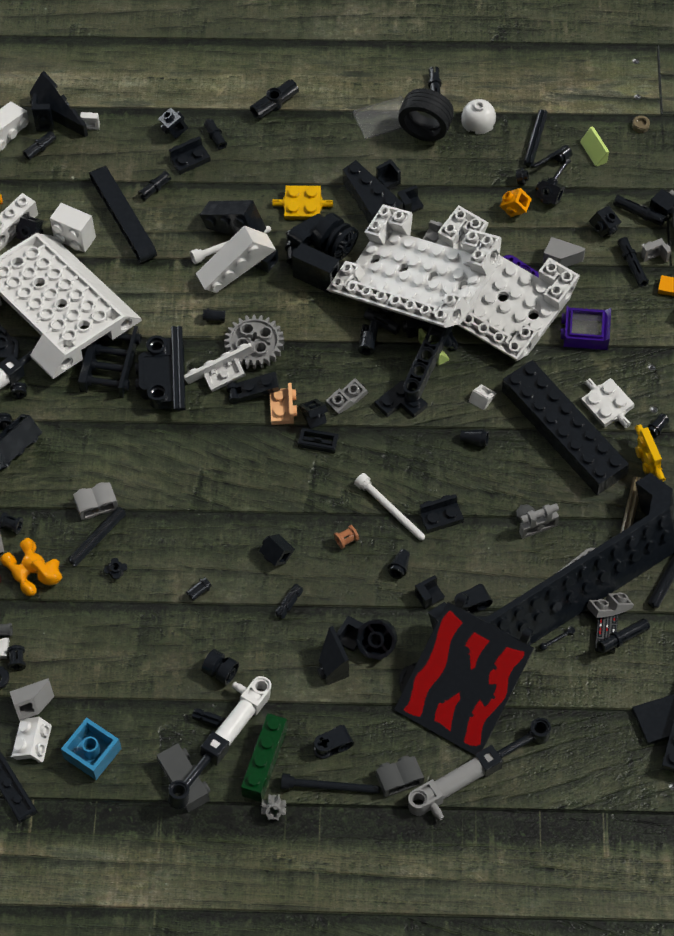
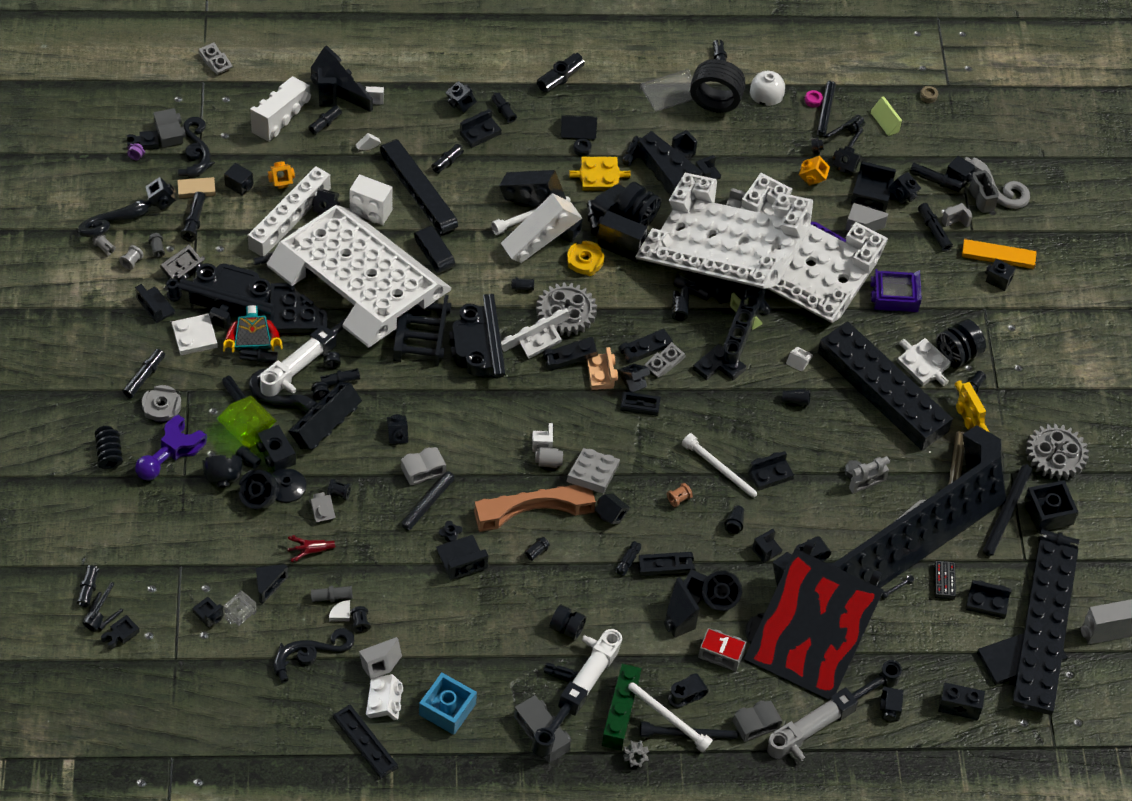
camera: 10 degrees left, 5 degrees down
light orange animal [0,538,62,596] -> none
light grey slope [587,592,634,618] -> none
black pin [597,618,650,653] -> none
none -> black pin [320,368,360,386]
none -> white tile [356,133,381,150]
none -> black bracket [387,414,409,444]
none -> black beam [414,226,455,273]
none -> black bracket [436,535,488,581]
none -> nougat arch [474,485,596,532]
none -> white panel [532,423,553,452]
none -> light grey brick [535,447,563,468]
none -> black panel [561,115,597,139]
none -> yellow plate [567,241,604,276]
none -> light grey plate [567,448,620,494]
none -> black tile [573,139,592,156]
none -> black plate [618,329,673,364]
none -> black axle [622,136,641,166]
none -> white piece [628,683,713,753]
none -> black plate [638,552,696,576]
none -> brick [698,628,746,671]
none -> dark pink tile [805,90,823,108]
none -> black panel [851,161,896,213]
none -> black brick [880,687,904,721]
none -> black wheel [936,319,986,368]
none -> black brick [938,682,985,720]
none -> black bracket [966,580,1011,619]

